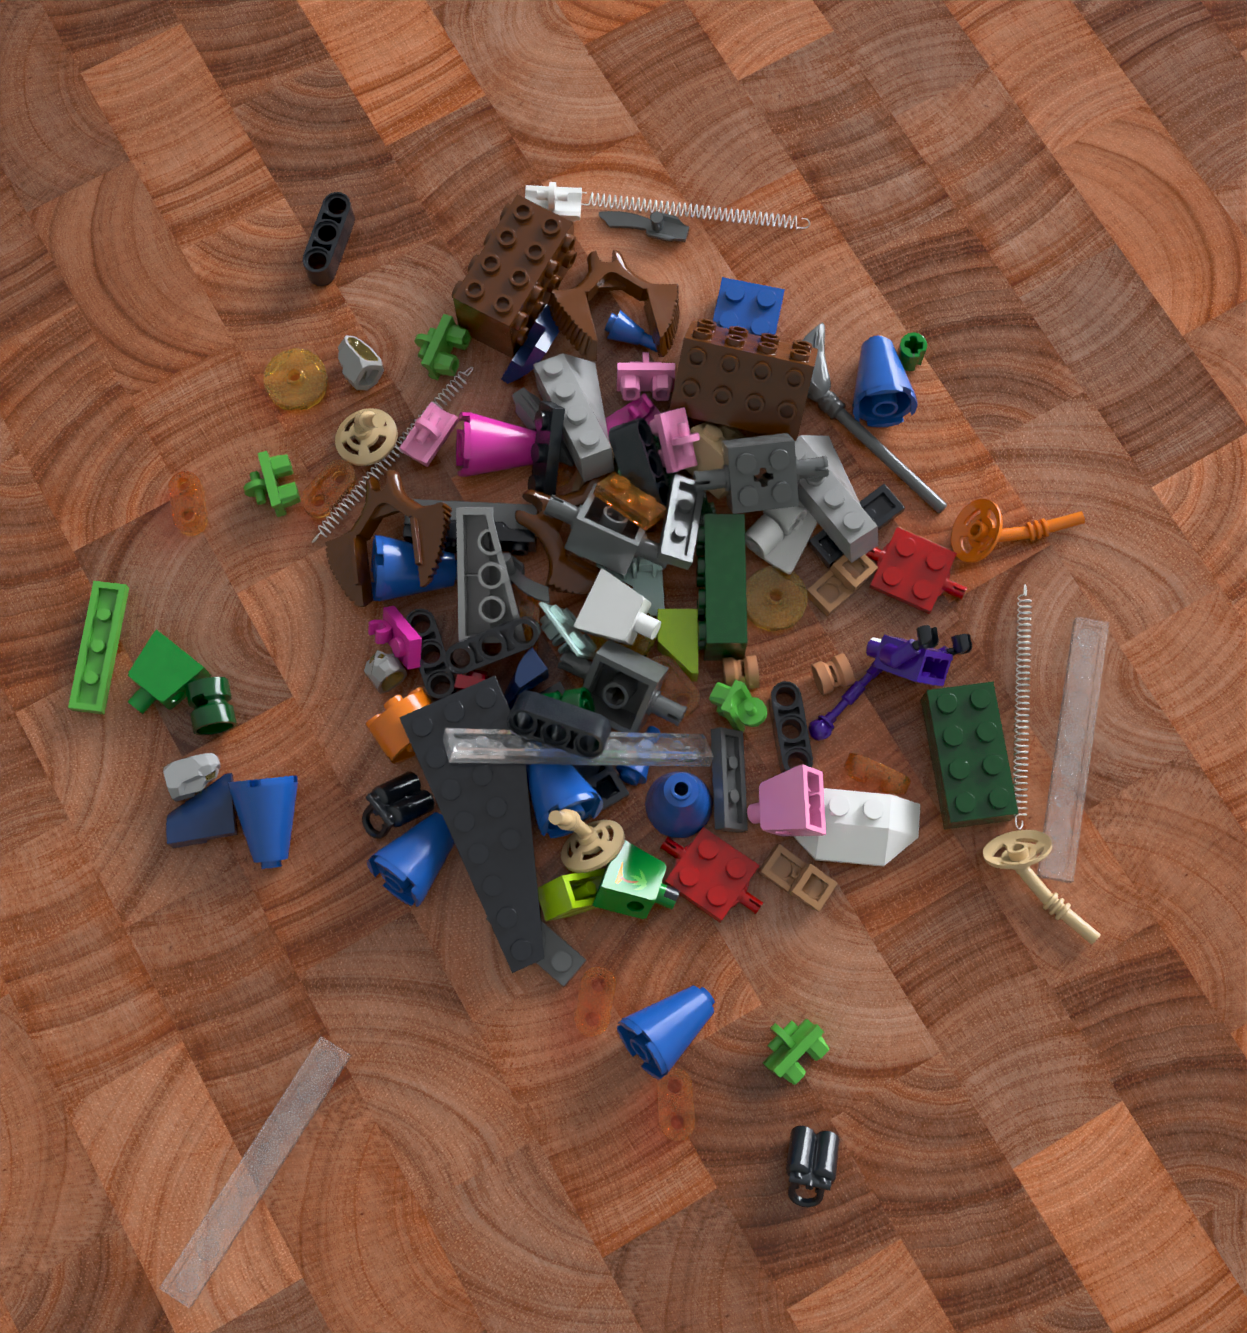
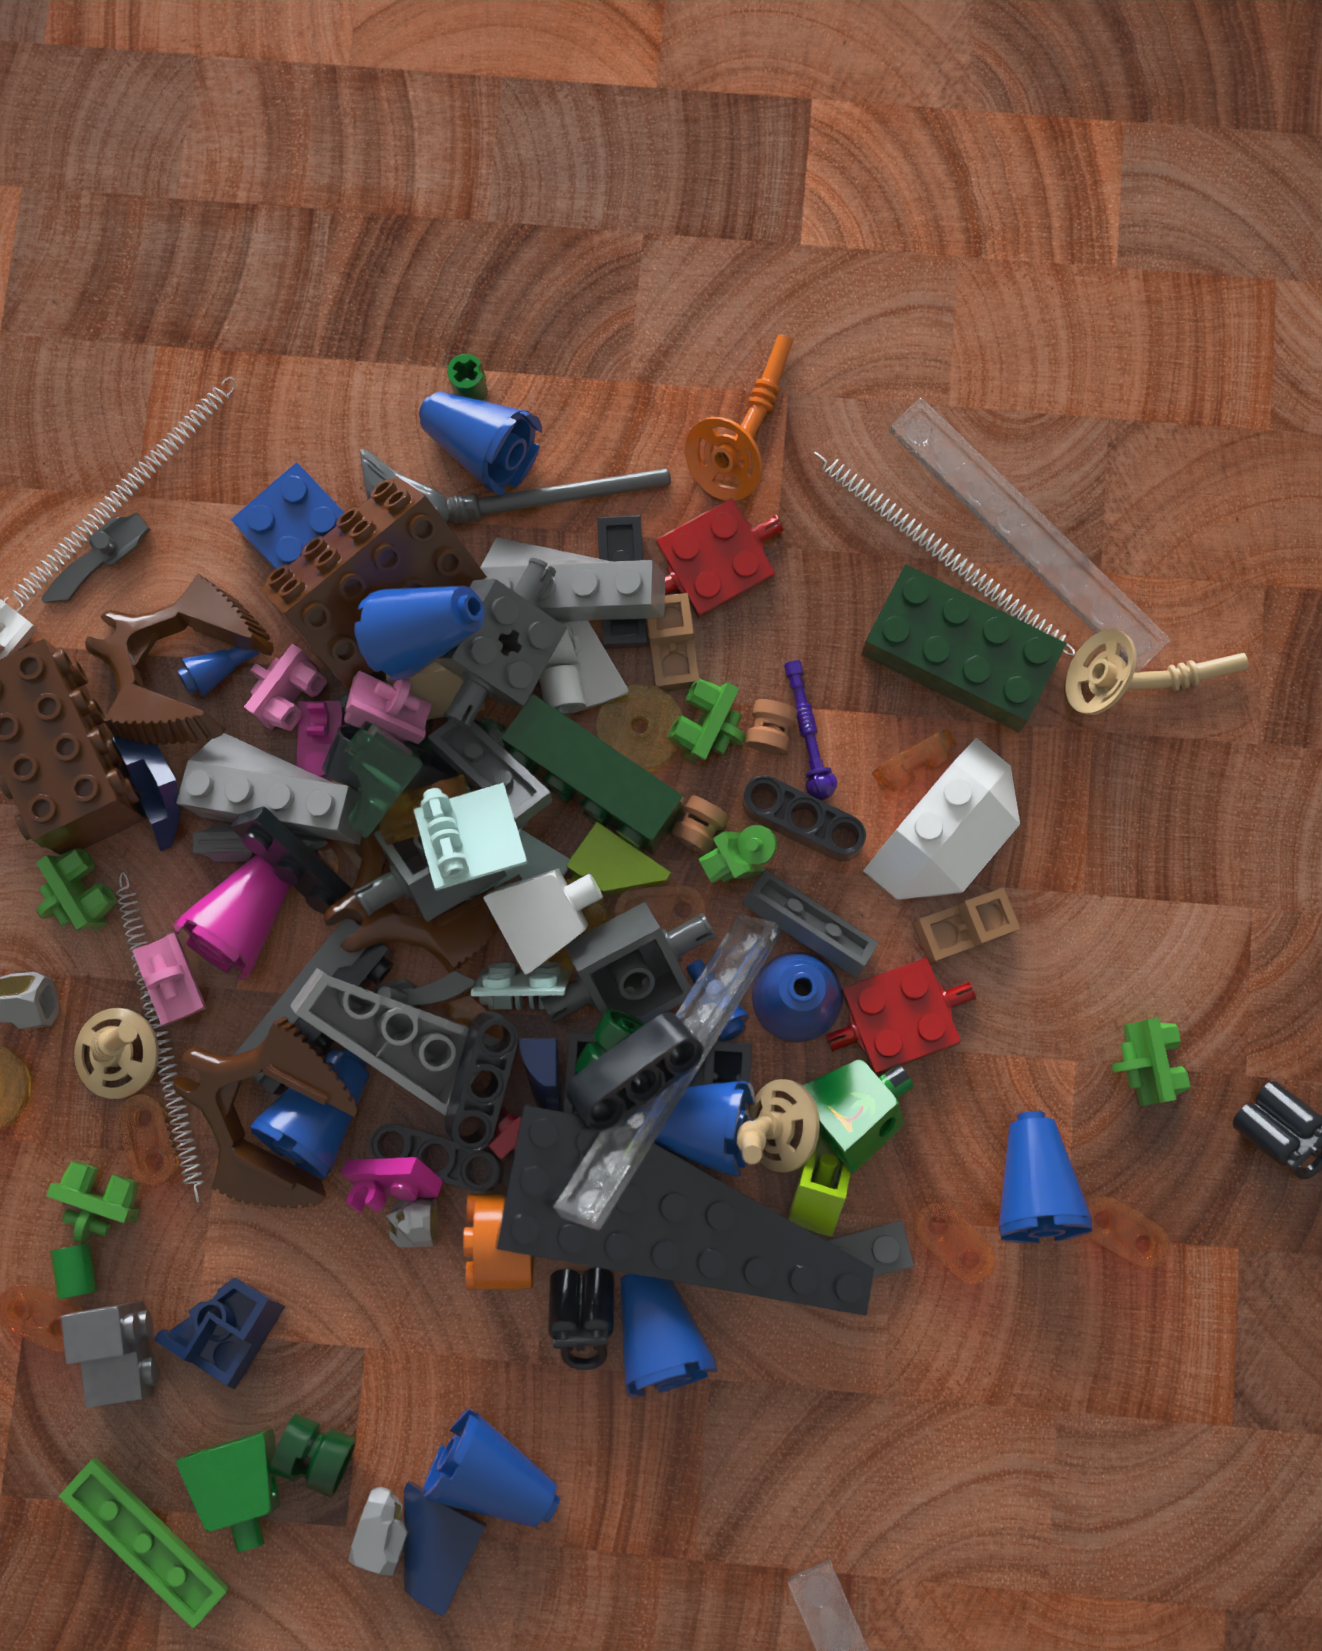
camera: 50 degrees left, 5 degrees up
bright pink torso [747,764,826,836] -> none
dark purple torso [866,625,972,686] -> none
none -> green piece [50,1243,98,1300]
none -> flat silver brick [61,1301,159,1408]
none -> dark blue slope [154,1277,285,1389]
none -> clear green arch [345,723,423,839]
none -> blue cone [355,586,485,681]
none -> light aqua hinge [413,783,527,890]
none -> bright green hips [667,679,746,763]

